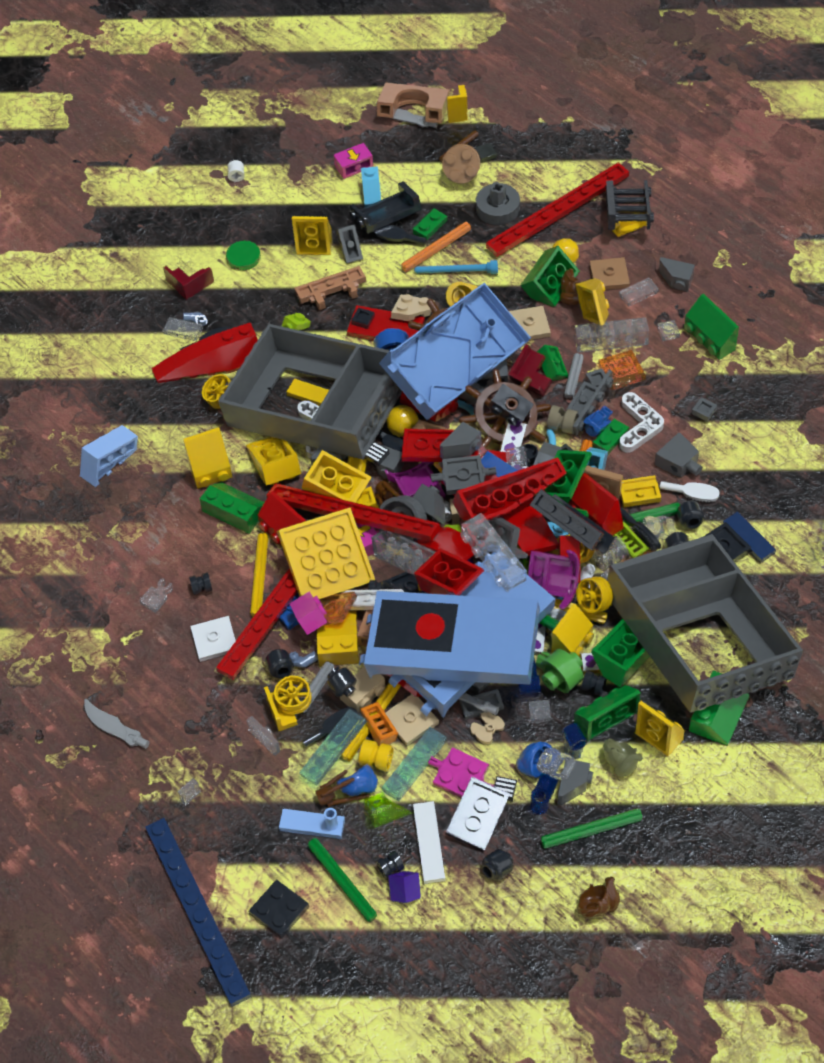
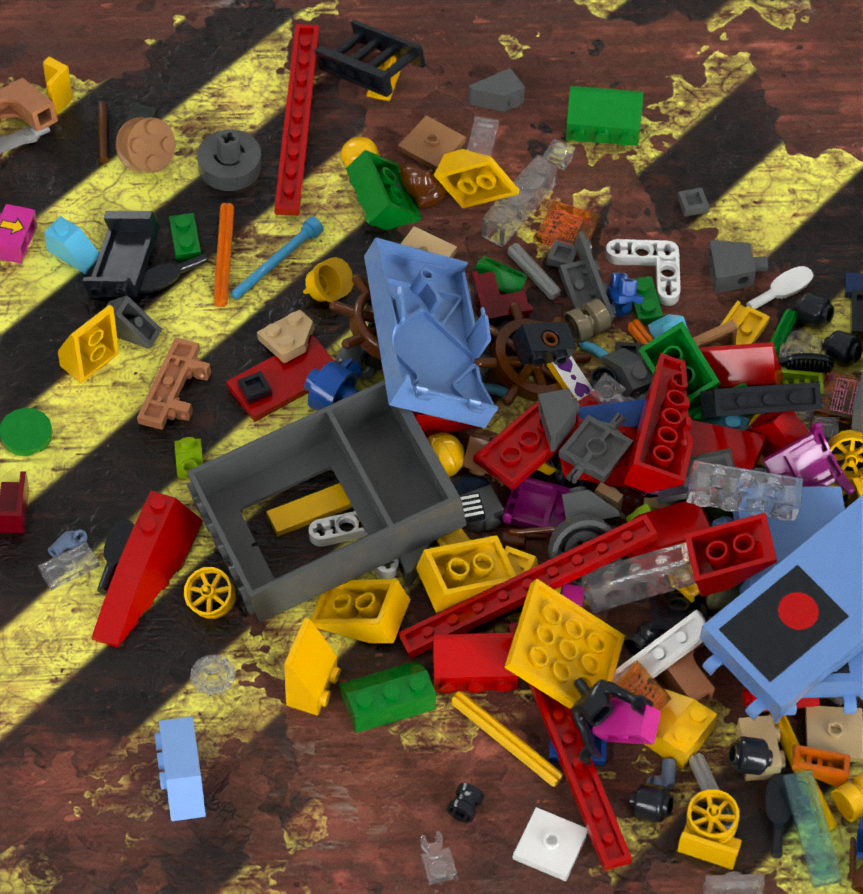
camera: 55 degrees left, 0 degrees up
none -> clear gear [191,655,235,697]
none -> black piece [571,678,654,767]

